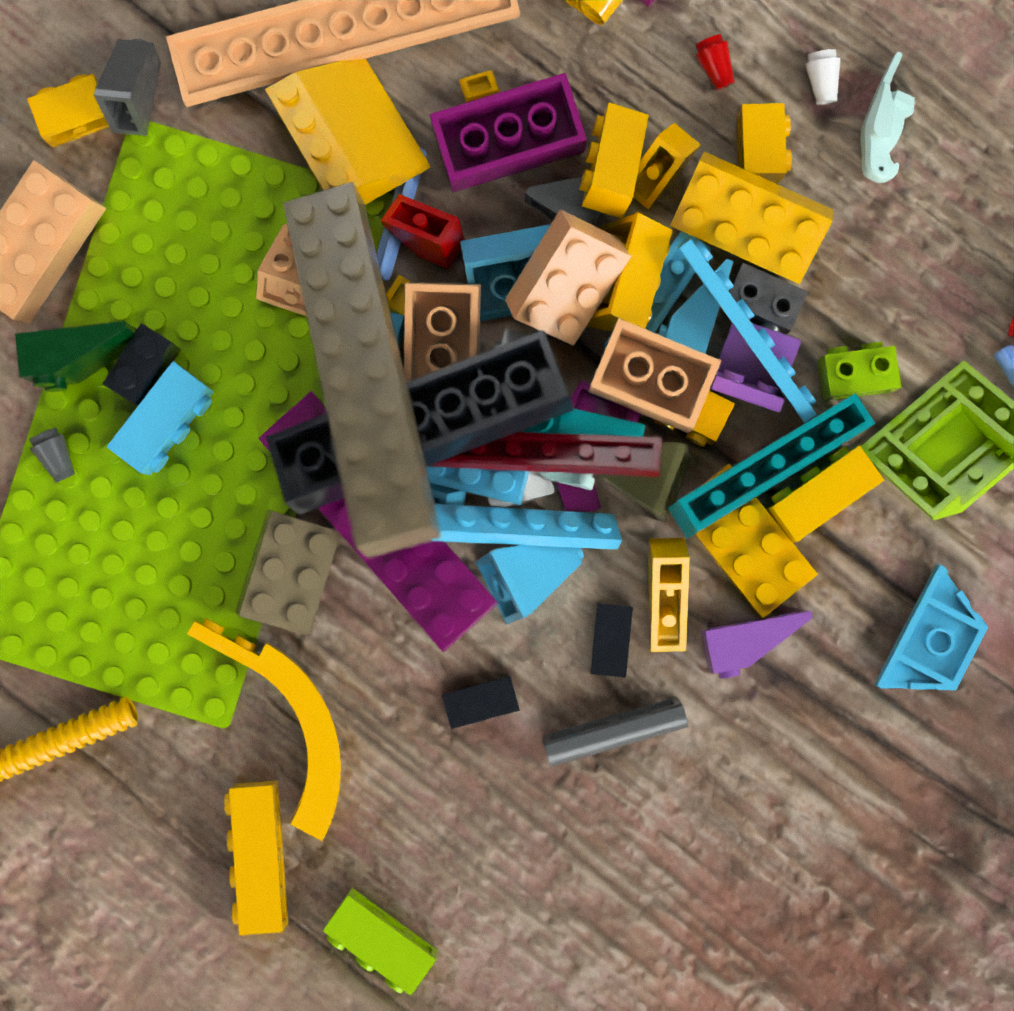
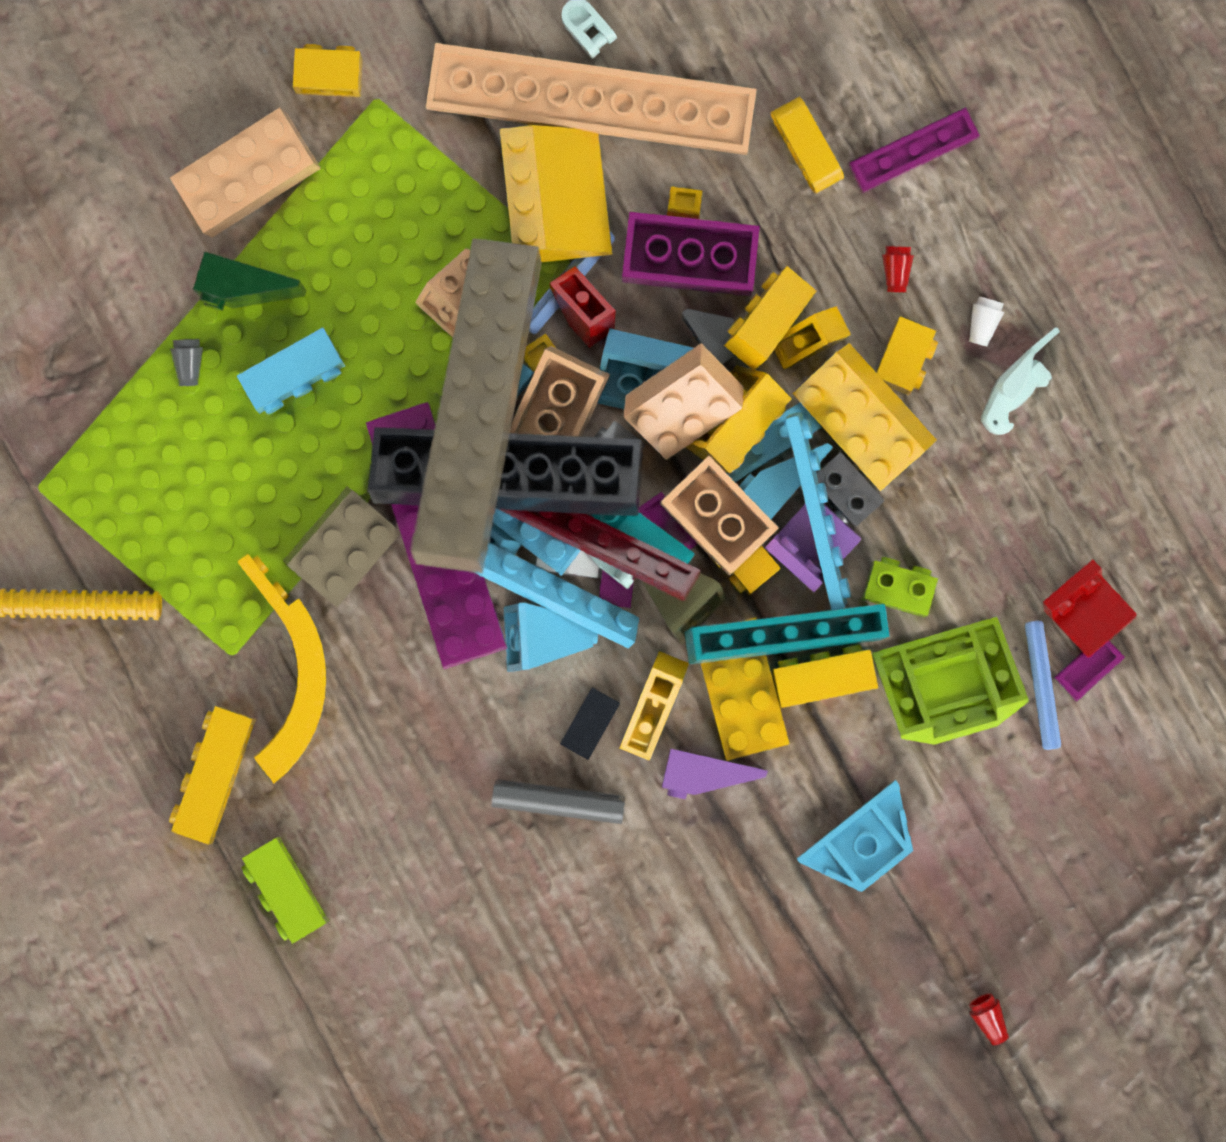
camera: 20 degrees right, 0 degrees up
dark grey slope [94,39,161,136] -> none
black brick [102,323,181,406] -> none
black tile [442,676,520,729] -> none

